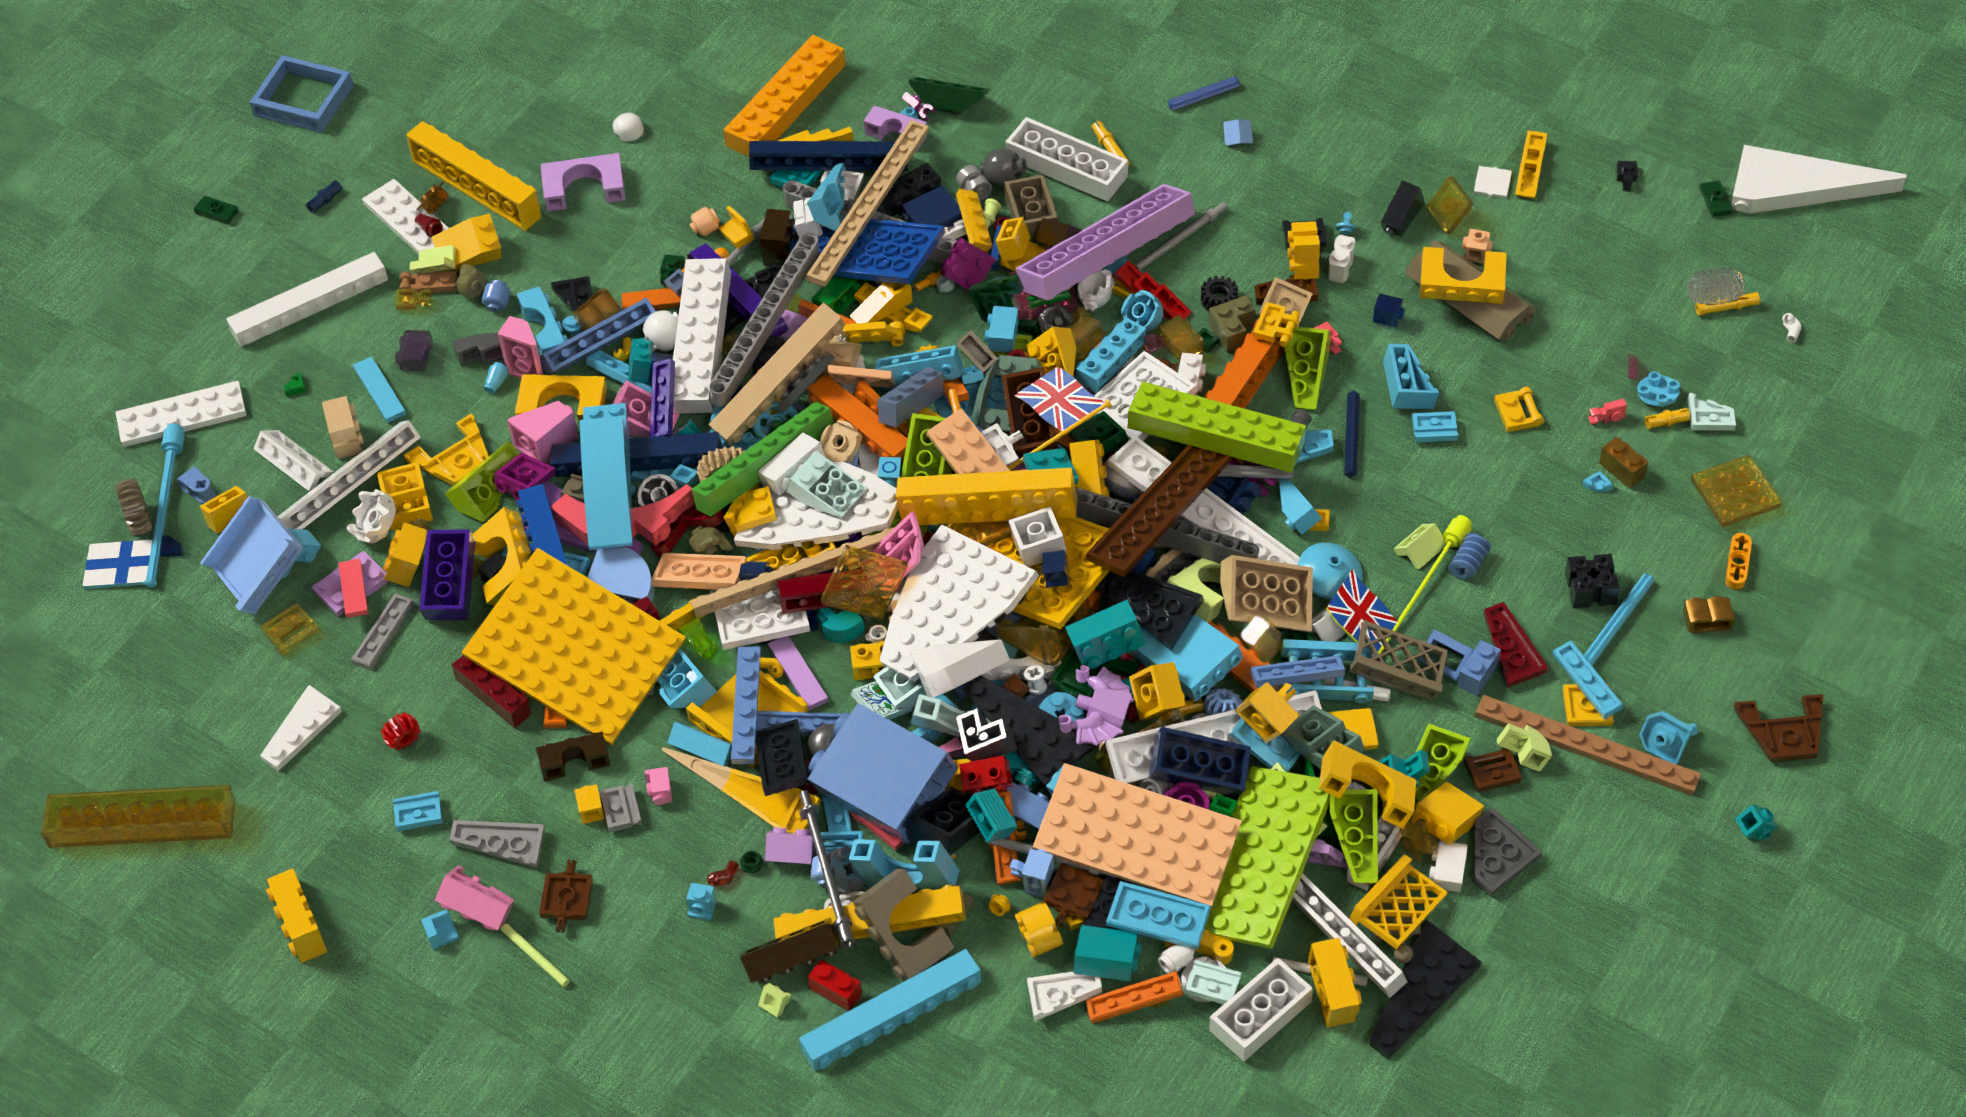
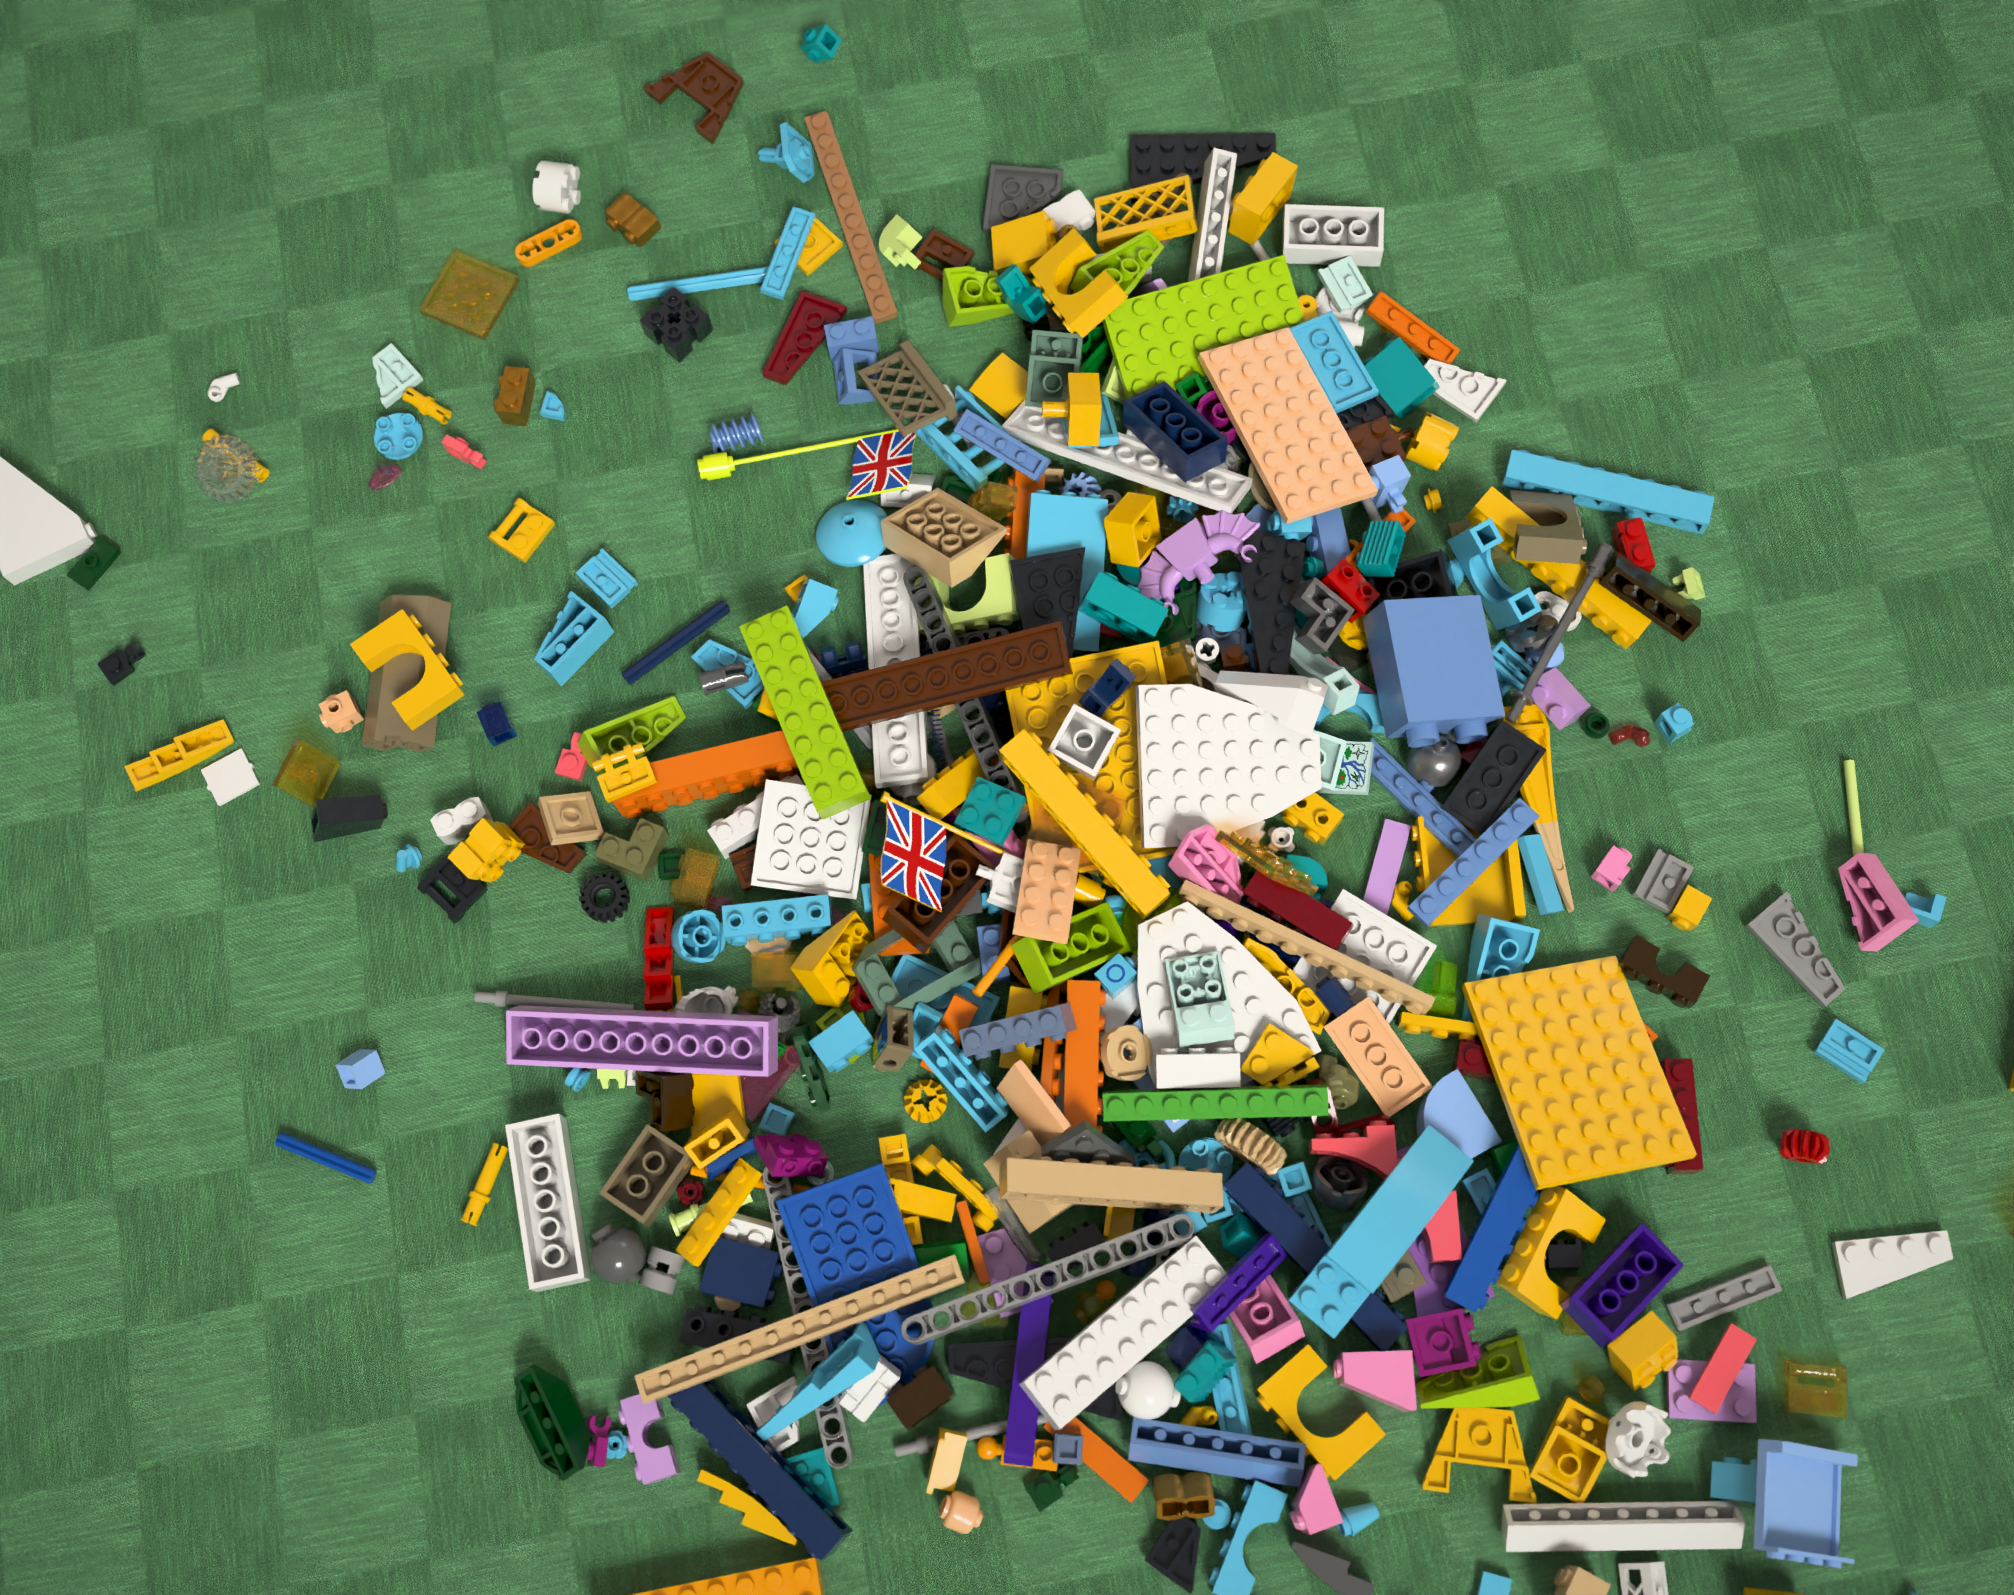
camera: 130 degrees left, 20 degrees up
reddish brown plate [539,859,593,933] -> none
yellowish green panel [1393,523,1447,569] -> none
none -> white brick [533,161,581,214]

